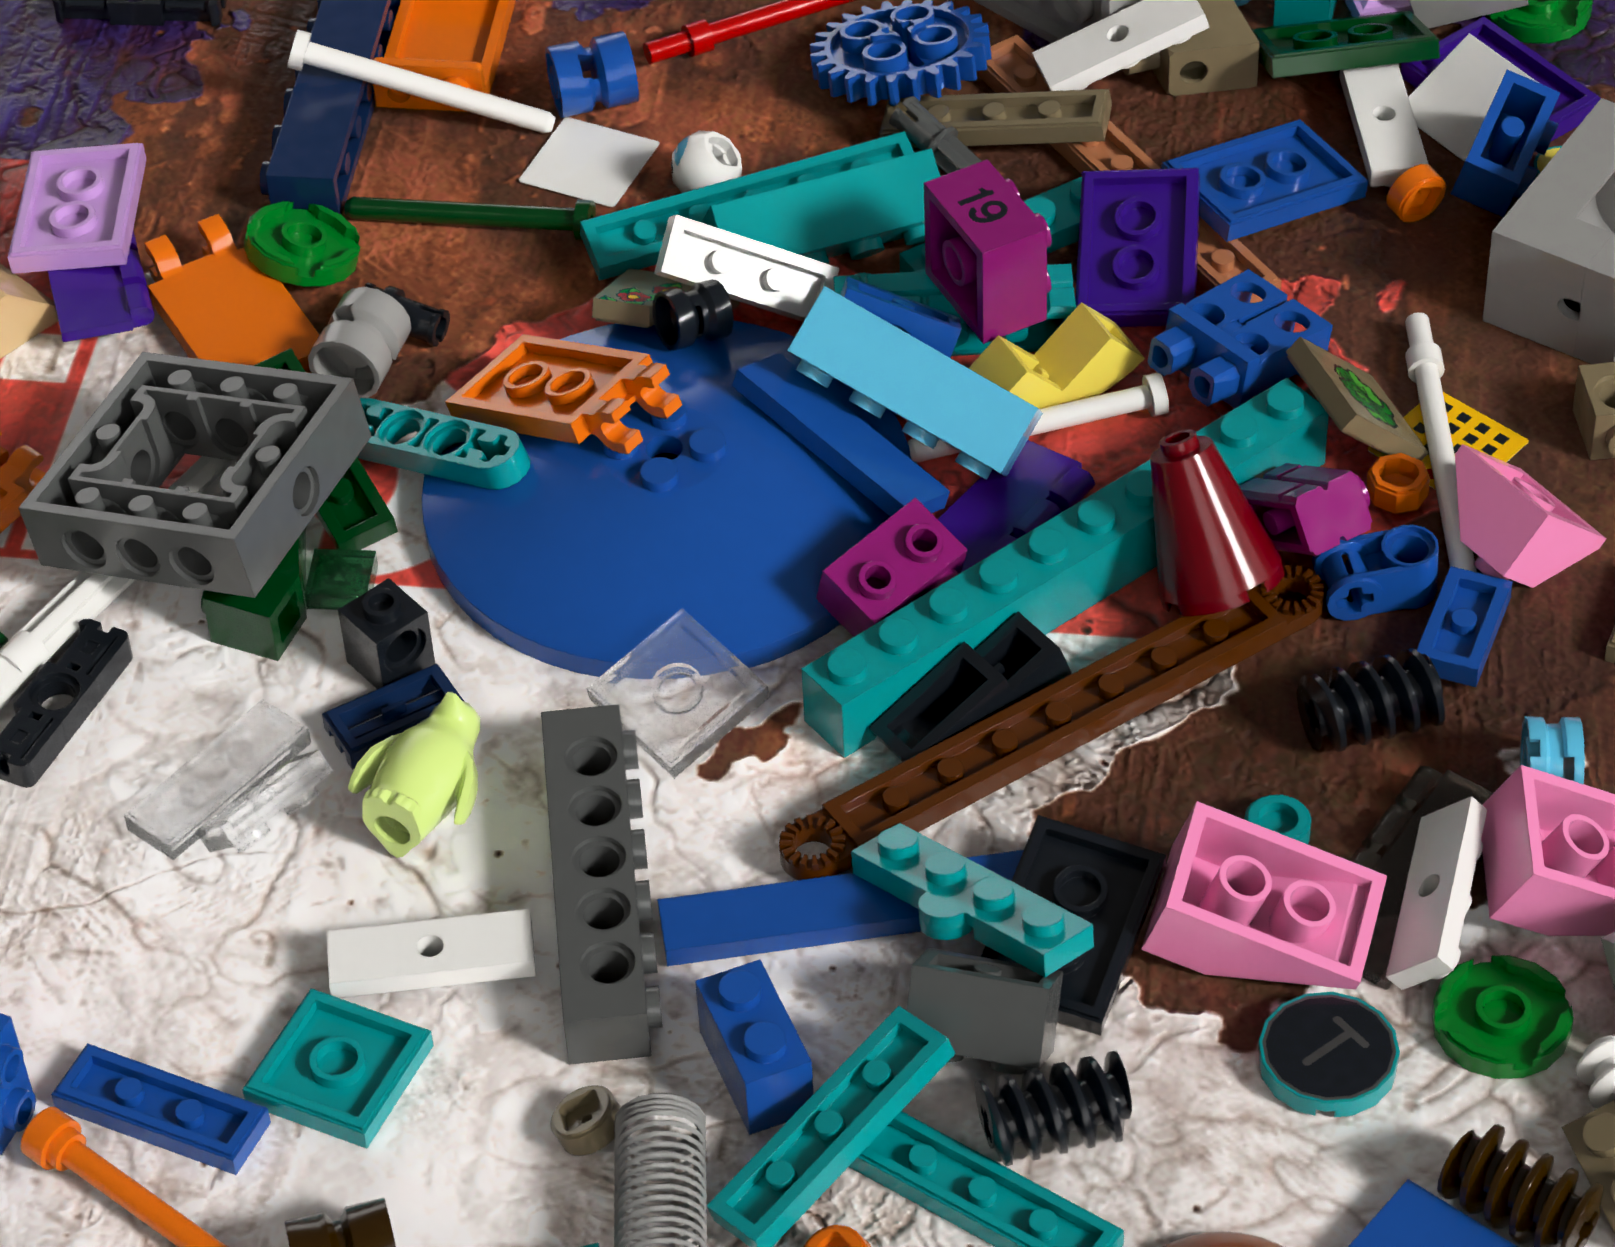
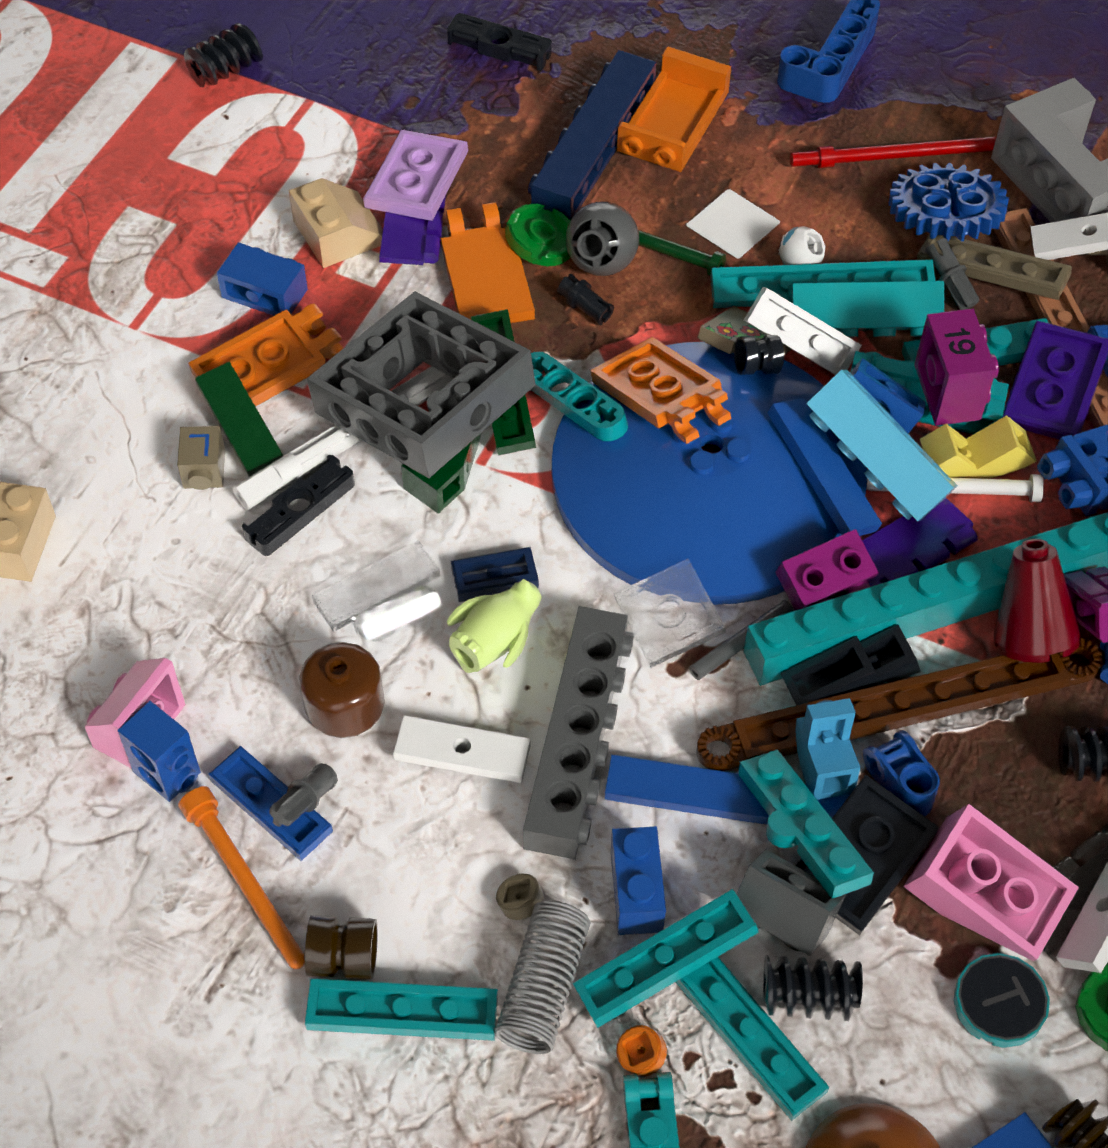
camera: 15 degrees right, 10 degrees up
teal tile [242,988,434,1149] -> none
white bar [287,29,556,133] -> none
clear green tile [304,549,378,610] -> none
light grey wheel [308,287,412,398] -> none
black brick [338,578,435,689] -> none
blue wheel [545,31,639,118] -> none
teal tile [1244,795,1311,844] -> none
none -> dark grey axle [269,763,338,827]
none -> reddish brown head [299,642,385,738]
none -> dark grey brick [565,201,639,276]
none -> dark grey piece [689,600,794,680]
none -> dark azure brick [796,698,861,800]
none -> blue piece [863,730,940,816]

